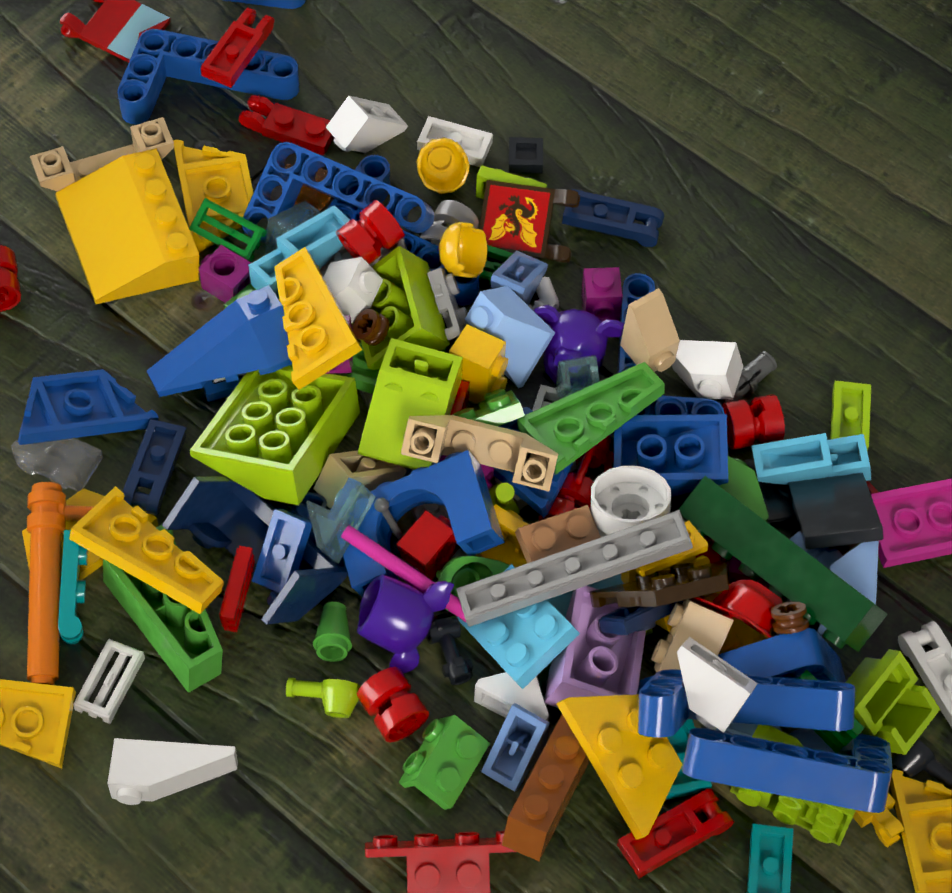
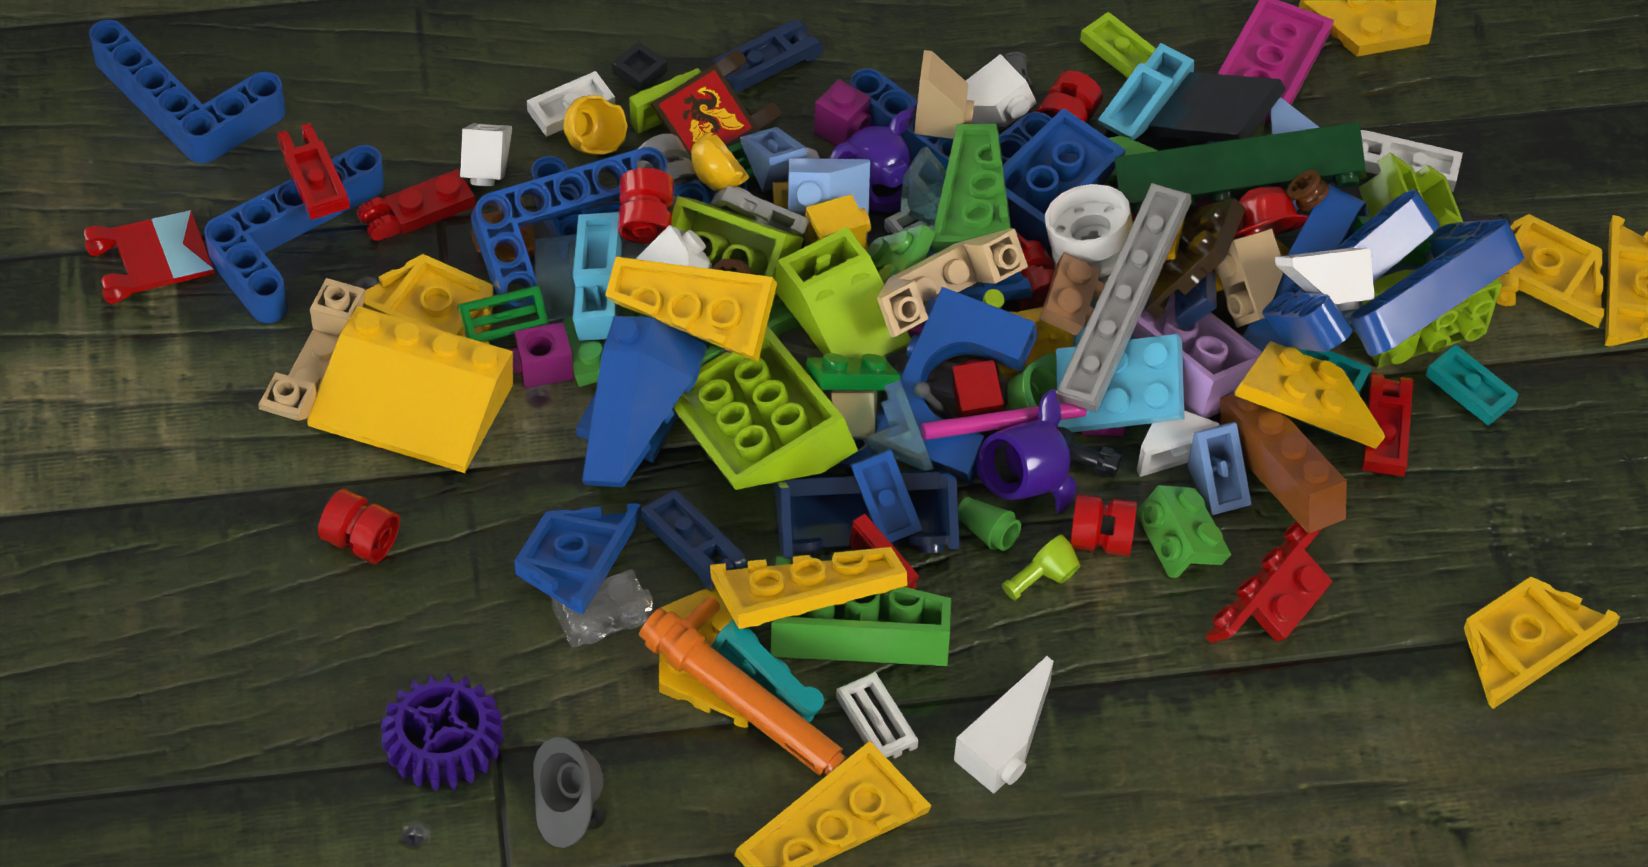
camera: 50 degrees left, 5 degrees down
none -> green plate [805,353,900,391]

